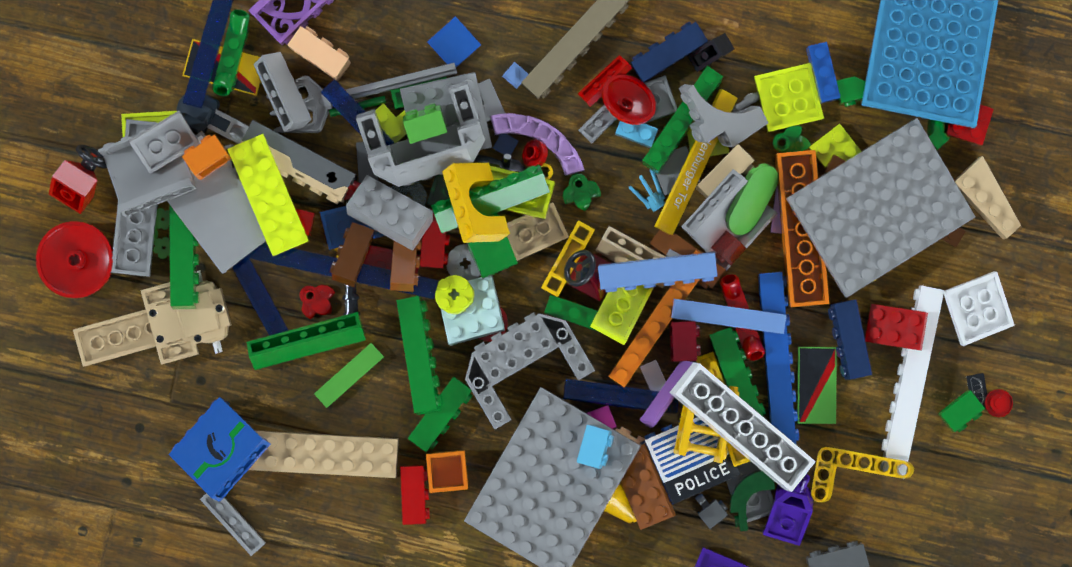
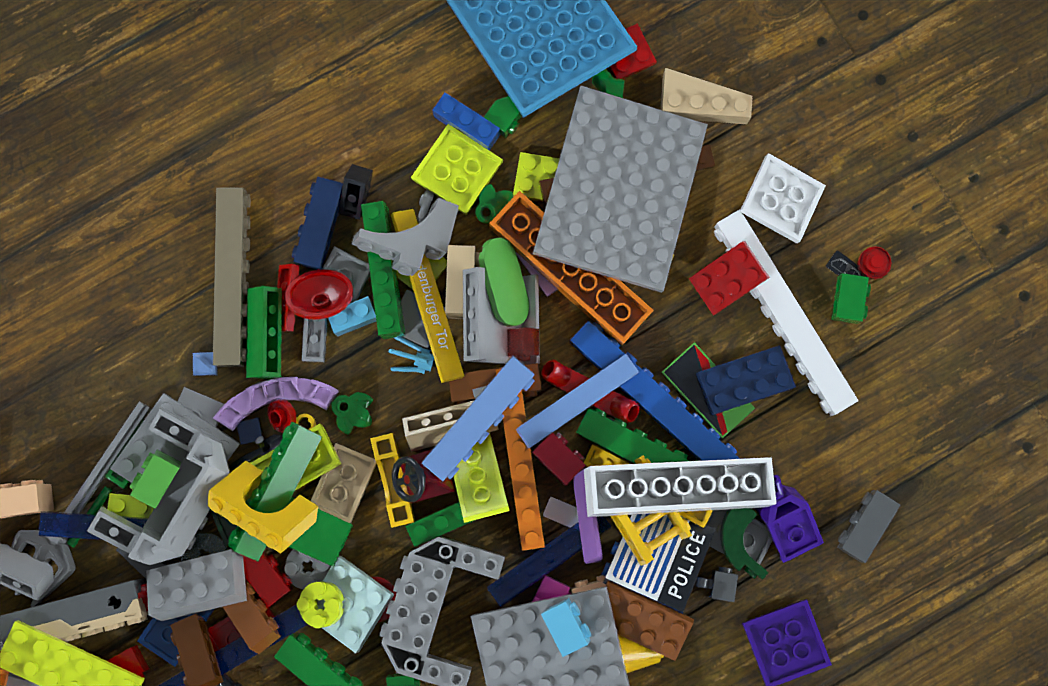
camera: 45 degrees left, 5 degrees down
blue tile [427,16,481,68] -> none
yellow beam [811,447,914,502] -> none
dark blue brick [828,299,872,380] -> none
none -> green brick [246,286,282,379]
none -> dark blue plate [696,345,796,416]

